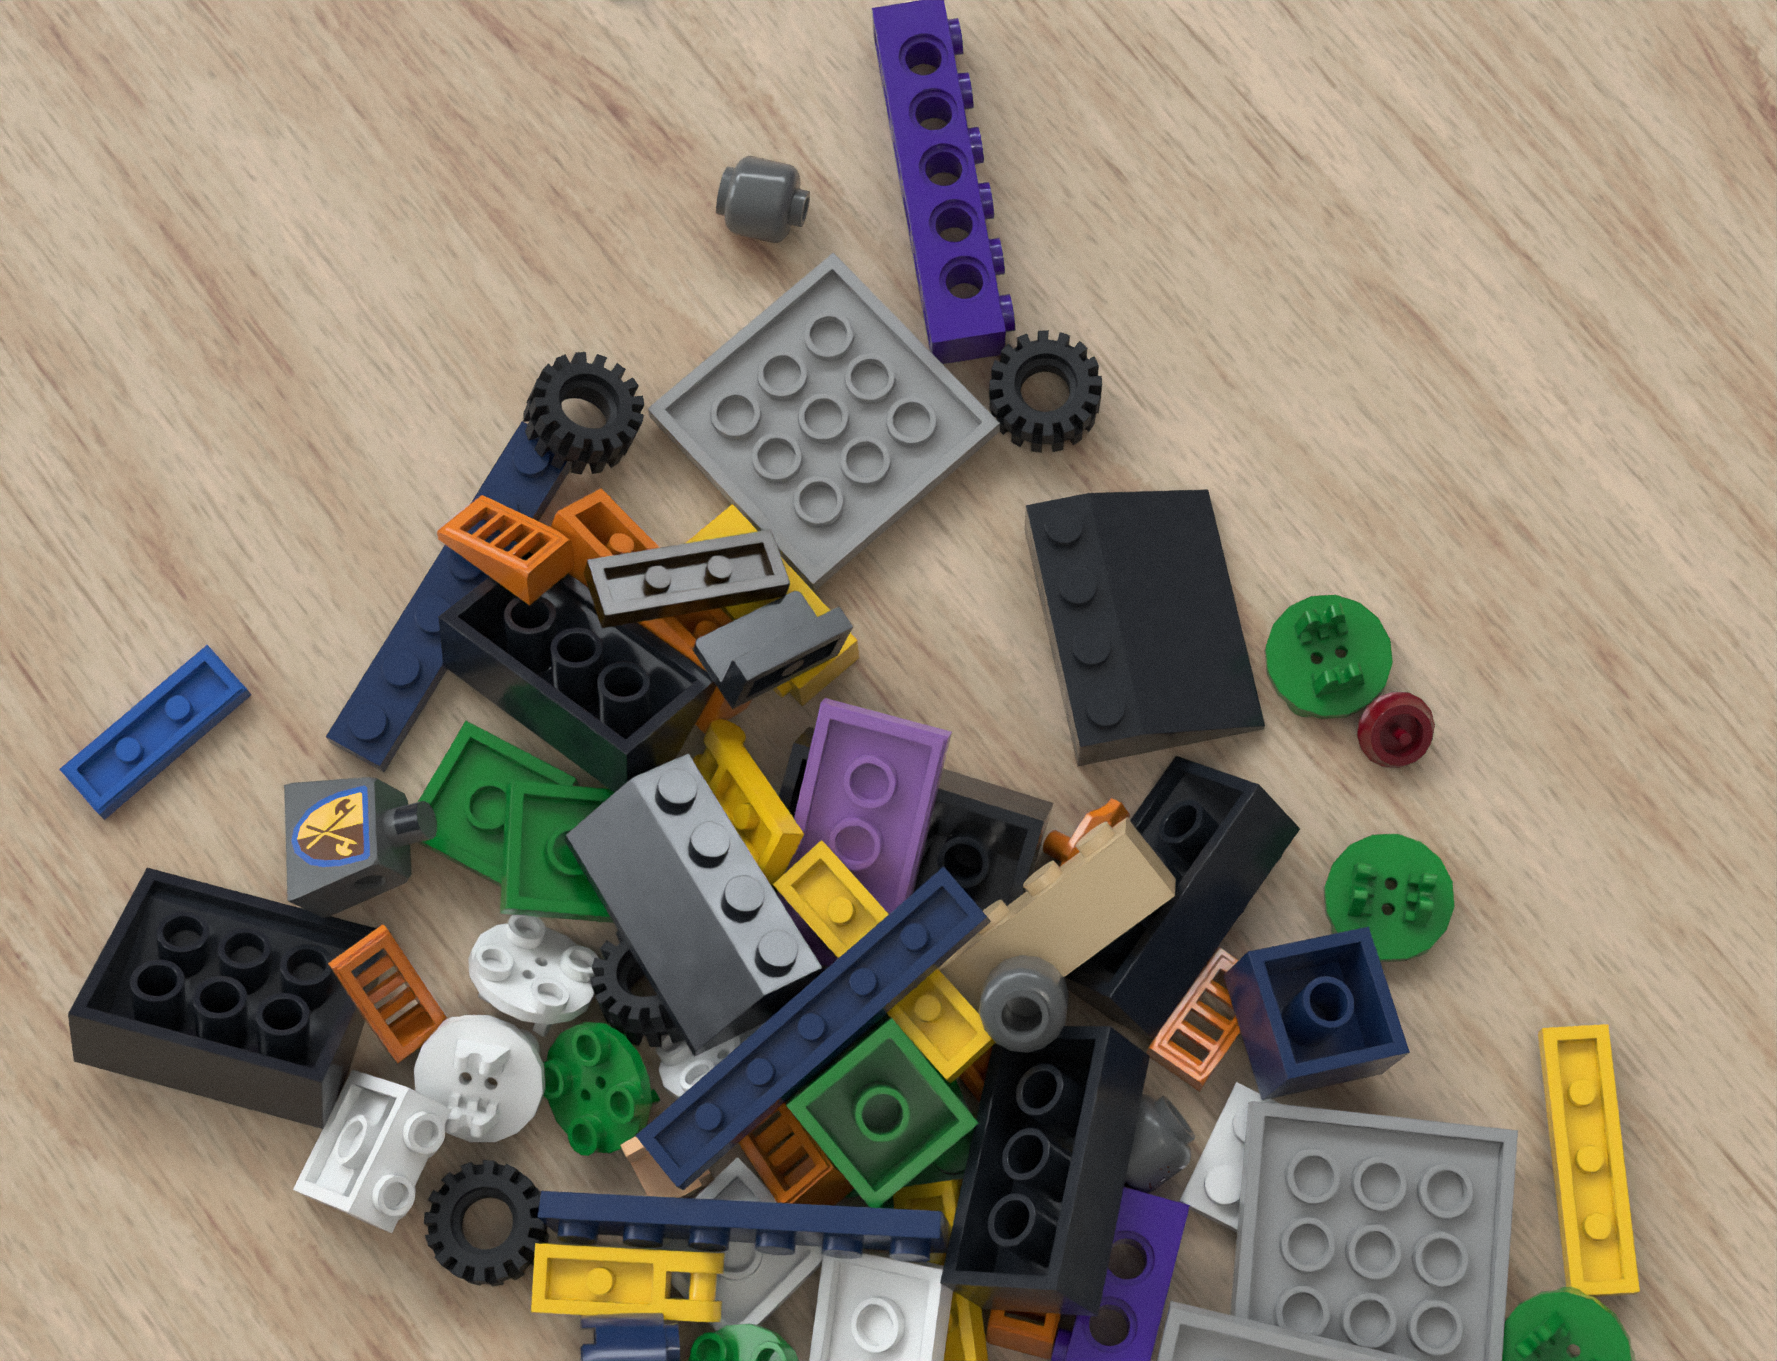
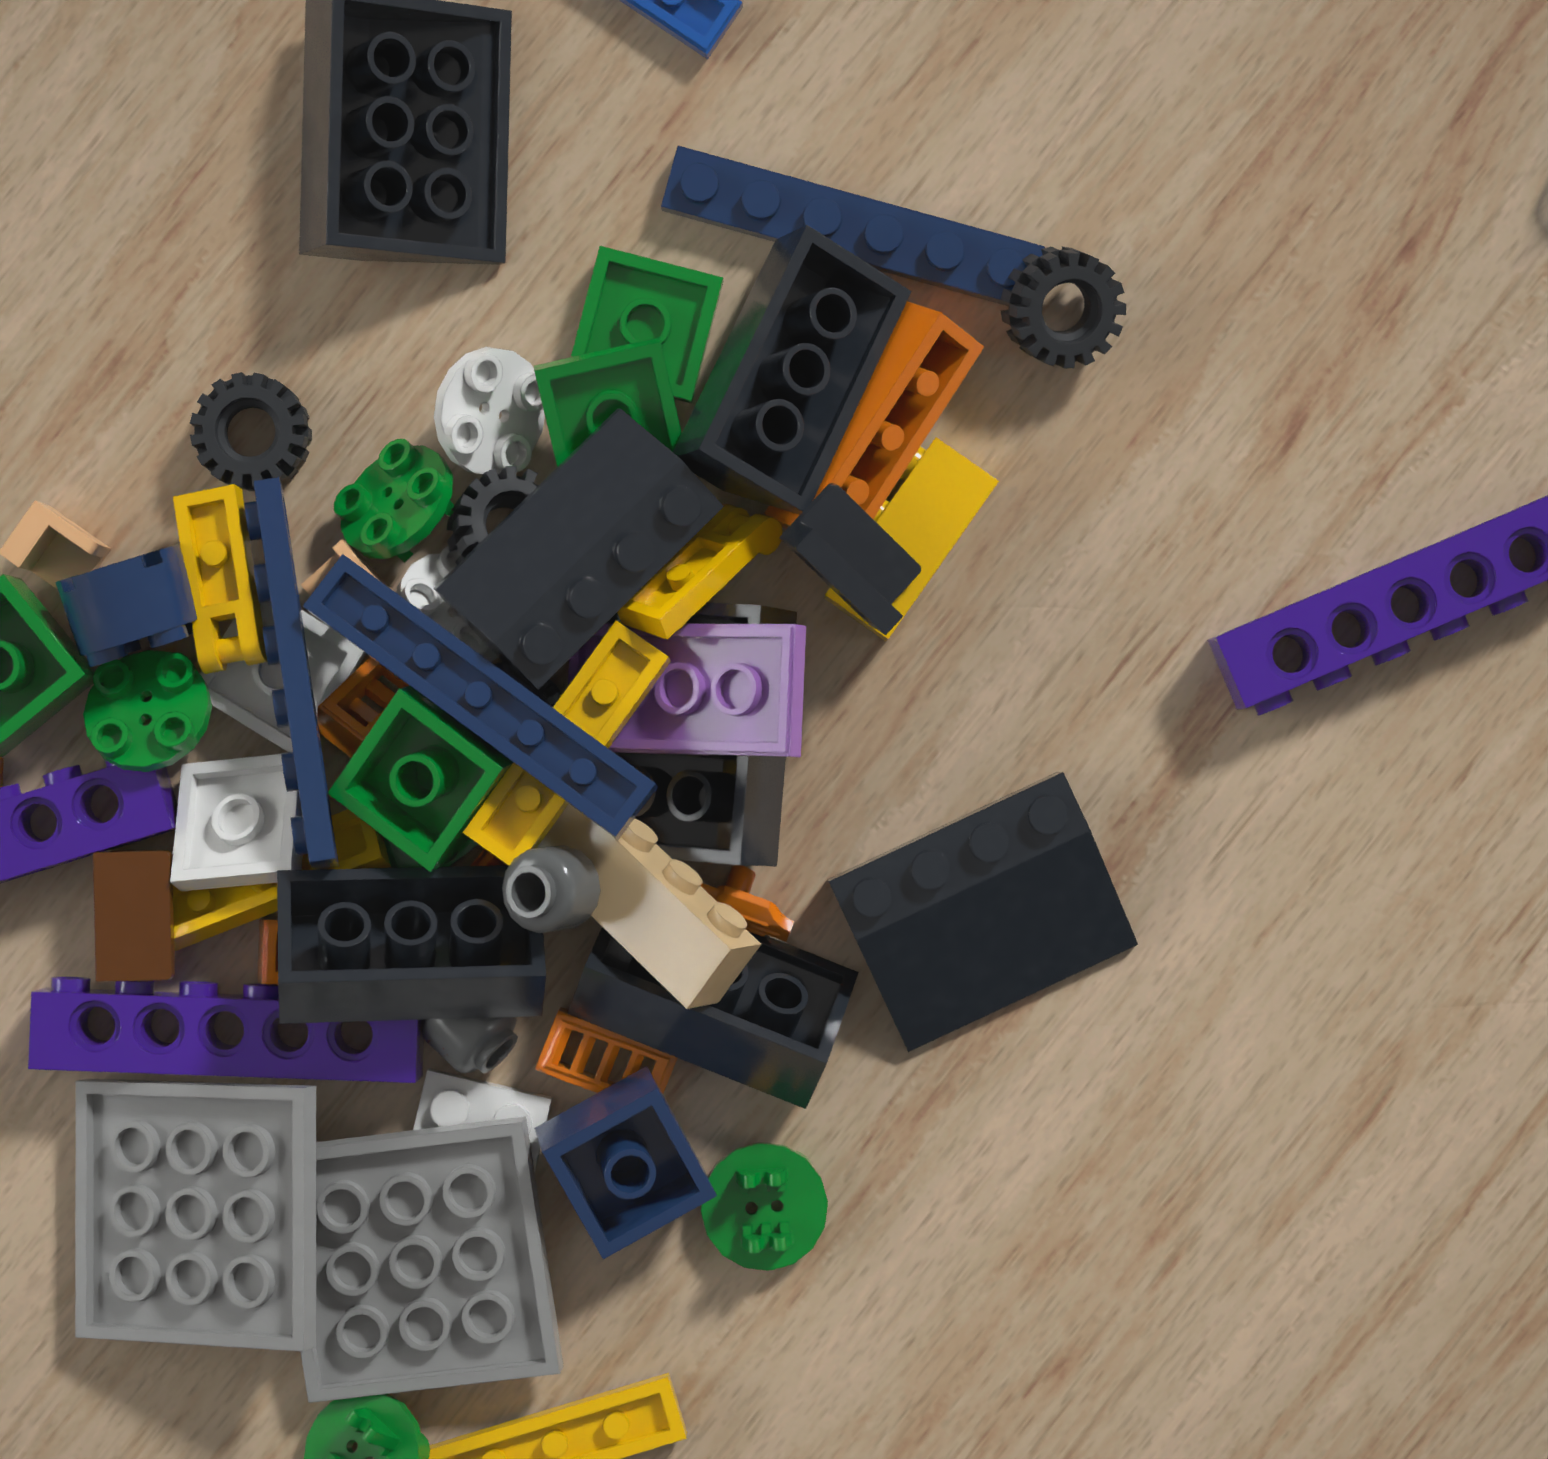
camera: 75 degrees right, 15 degrees up
dark grey torso [284,777,437,918] -> none
white plate [293,1070,452,1233] -> none
orange slope [328,924,448,1064] -> none
white plate [414,1015,545,1142] -> none
orange slope [437,495,574,605] -> none
plate [584,529,790,629] -> none
light grey plate [648,253,1000,592] -> none
dark grey head [716,156,810,243] -> none
black tyre [989,330,1102,453] -> none
green plate [1264,595,1393,719] -> none
dark red hat [1357,691,1435,768] -> none

